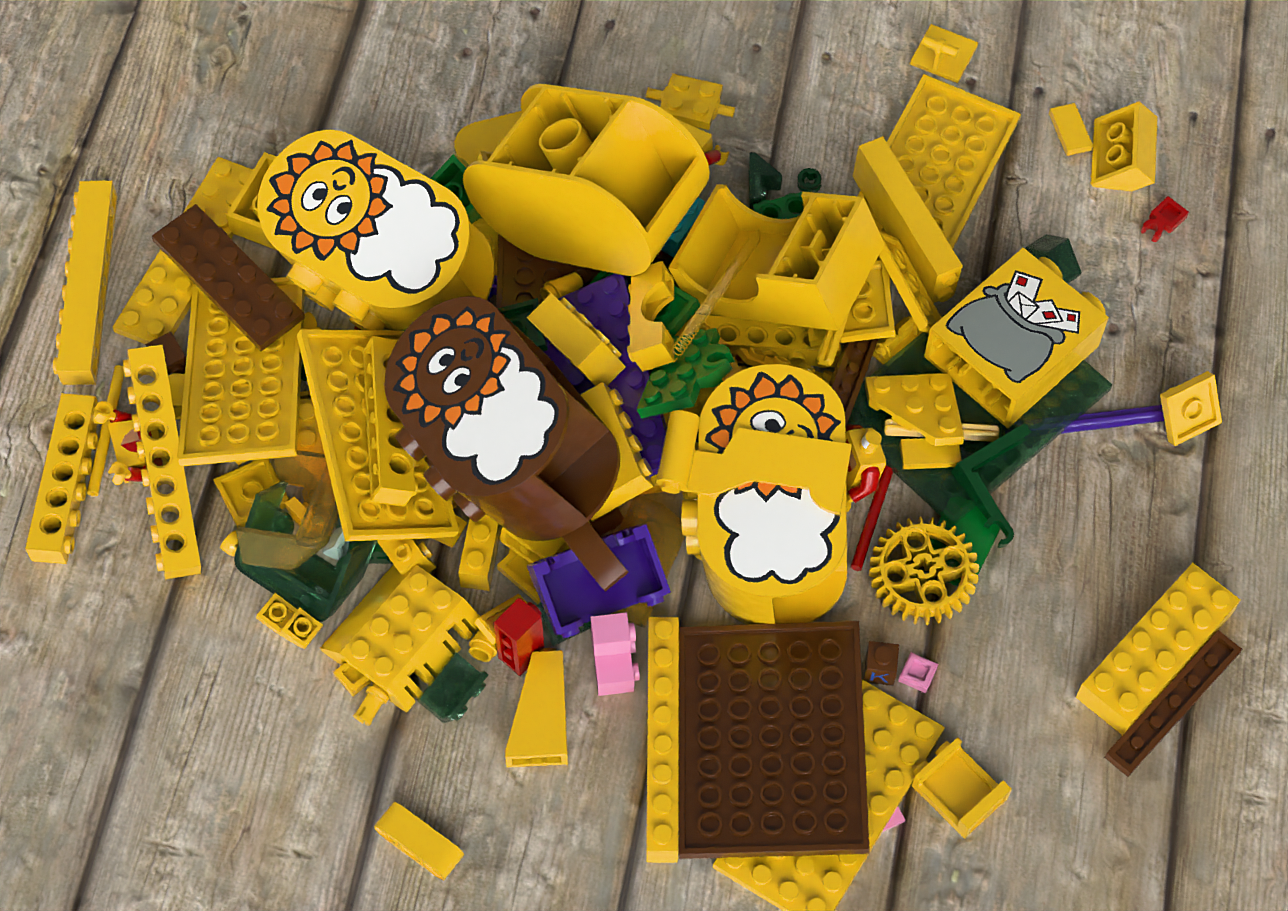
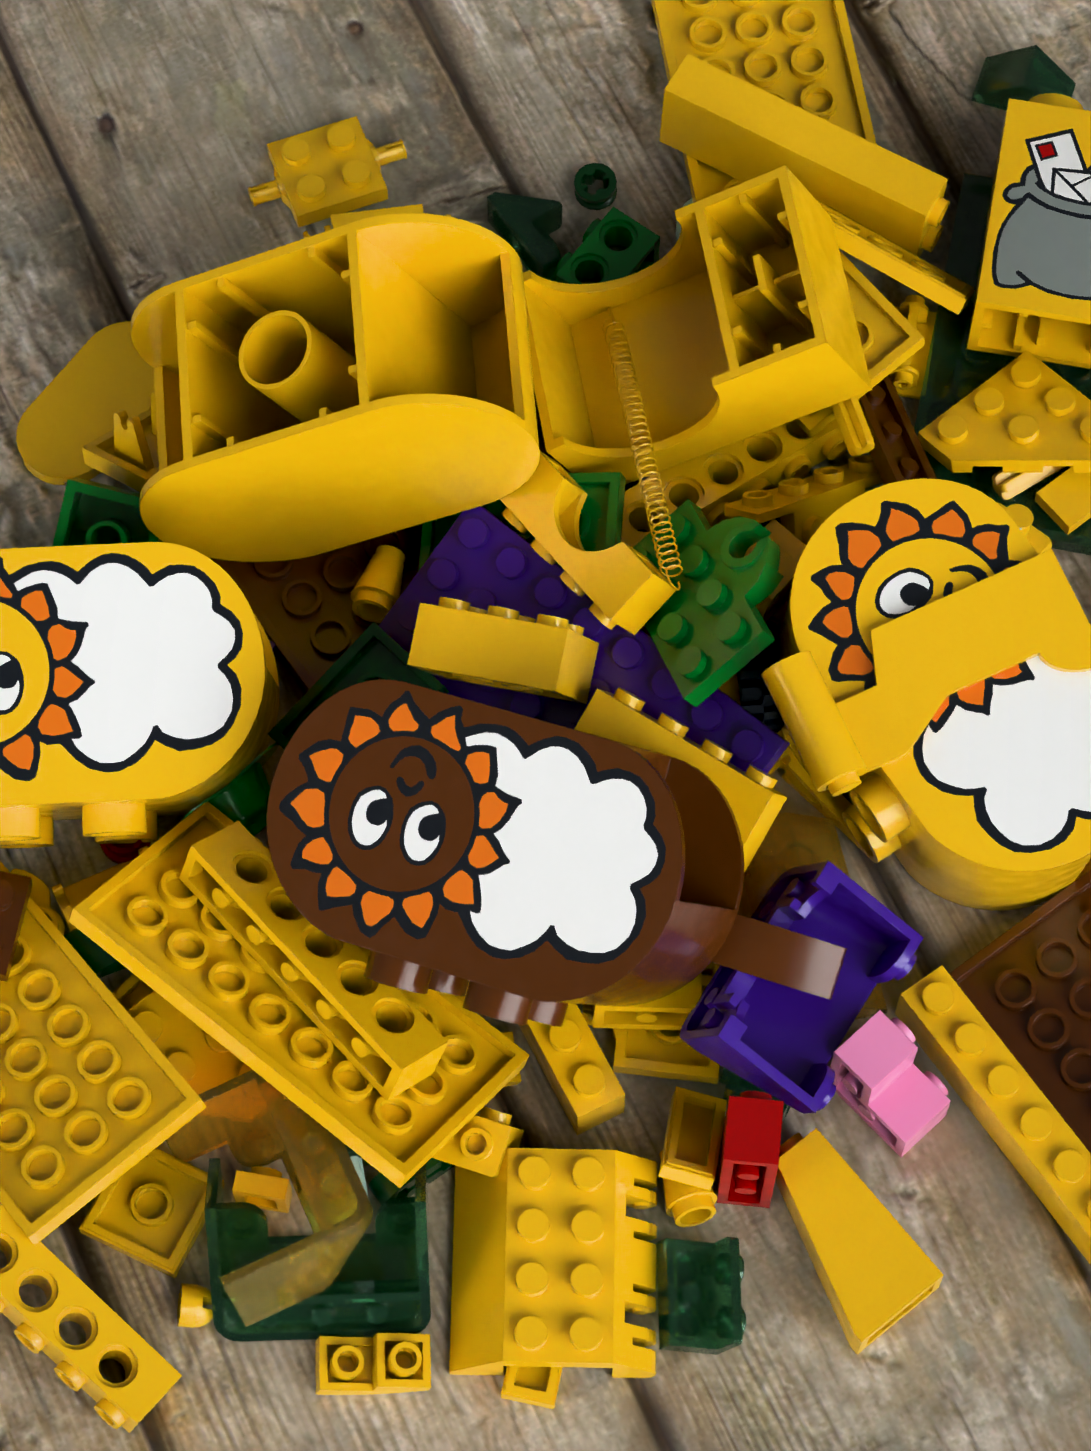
camera: 35 degrees left, 5 degrees up
yellow pin [353,683,389,726] -> none

